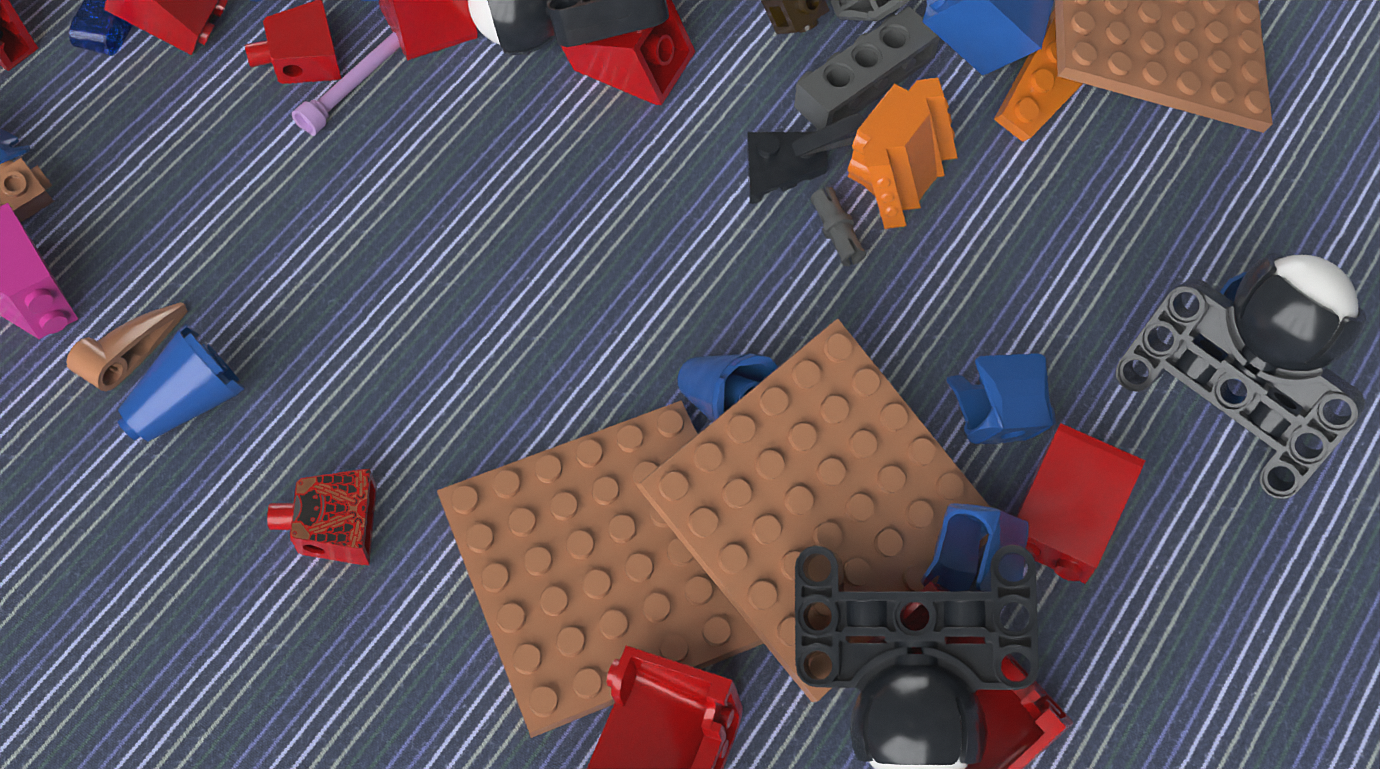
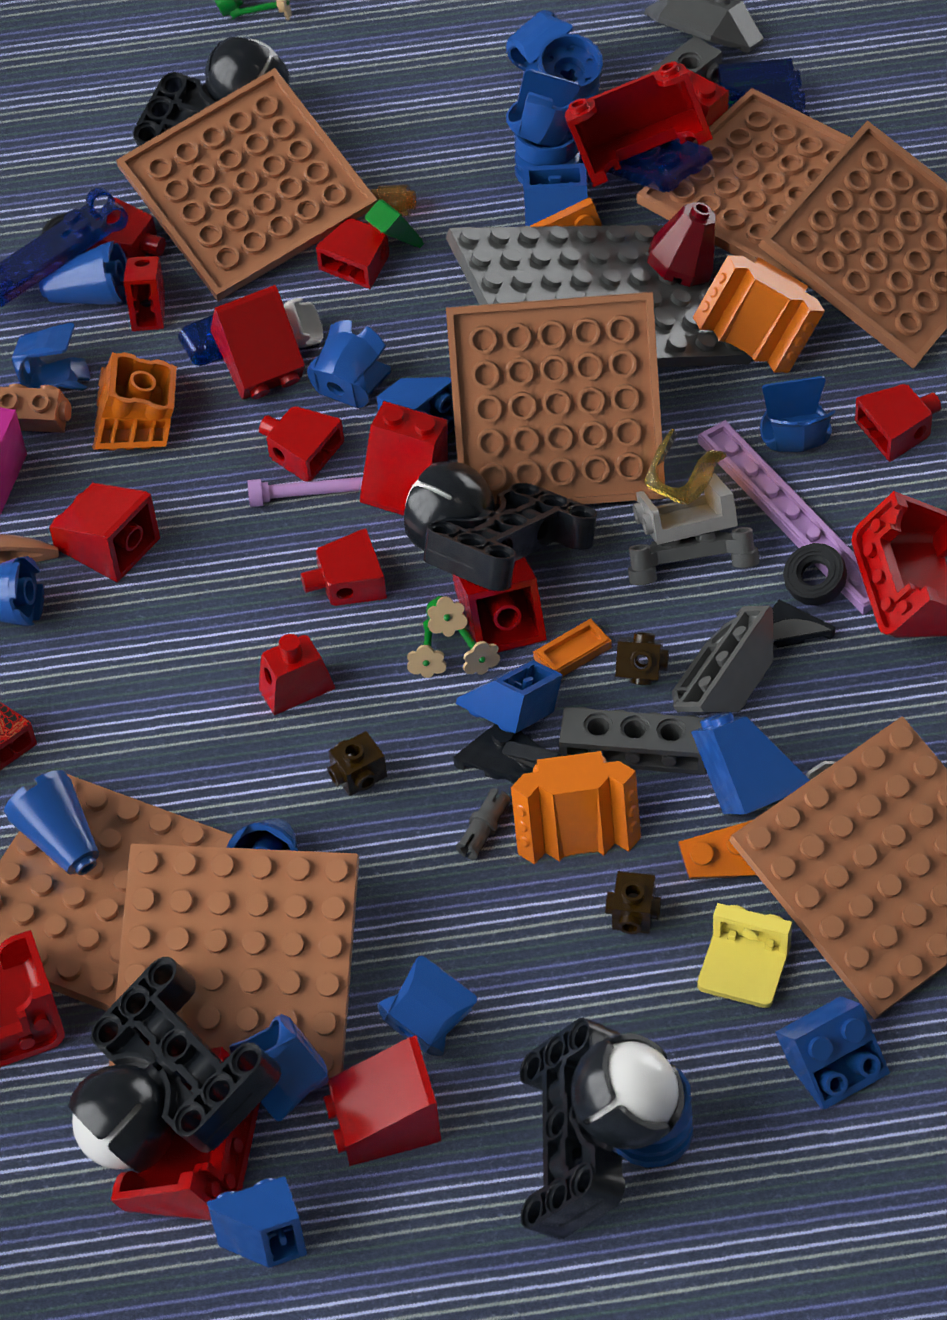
camera: 55 degrees right, 10 degrees down
none -> blue cone [4,770,99,876]
none -> red slope [49,483,160,583]
none -> orange slope [92,352,177,451]
none -> blue slope [207,1176,307,1268]
none -> red torso [259,634,335,716]
none -> red torso [300,528,387,606]
none -> dark brown brick [327,731,387,796]
none -> tan plant [407,596,500,678]
none -> blue slope [456,660,563,733]
none -> orange tile [533,618,612,677]
none -> dark brown brick [605,871,661,934]
none -> light yellow bracket [697,903,792,1008]
none -> blue slope [775,996,890,1110]

